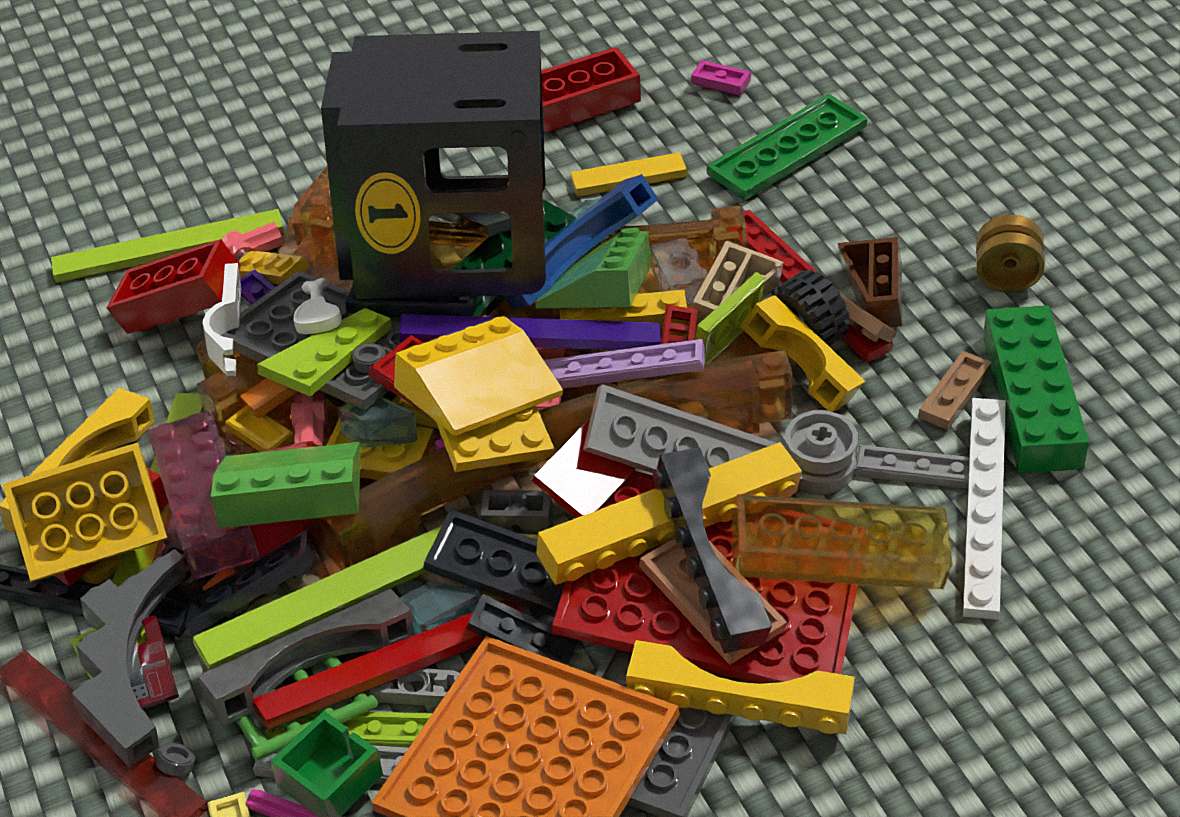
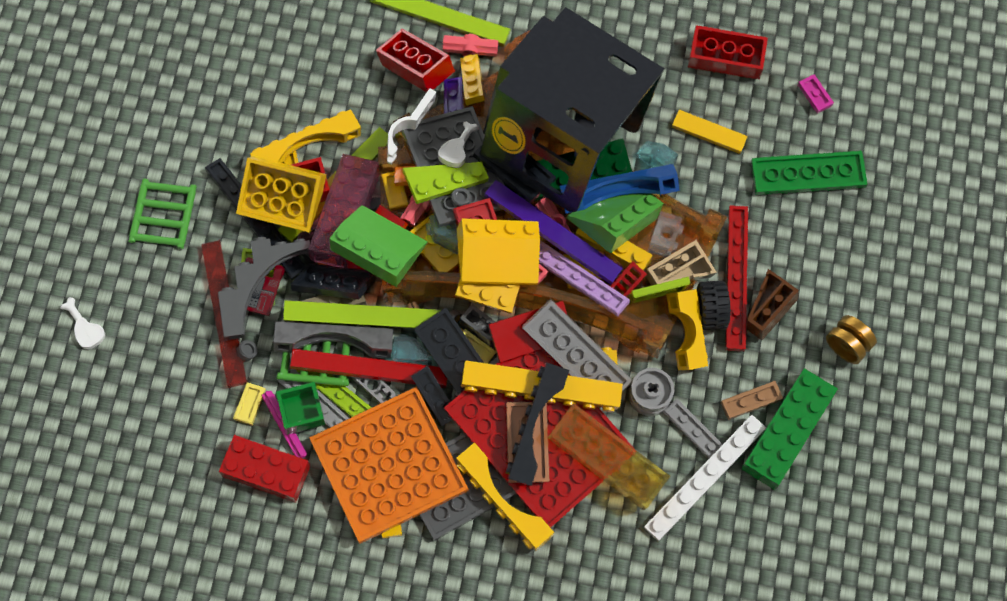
camera: 30 degrees right, 25 degrees up
medium nougat plate [840,293,897,342] -> none

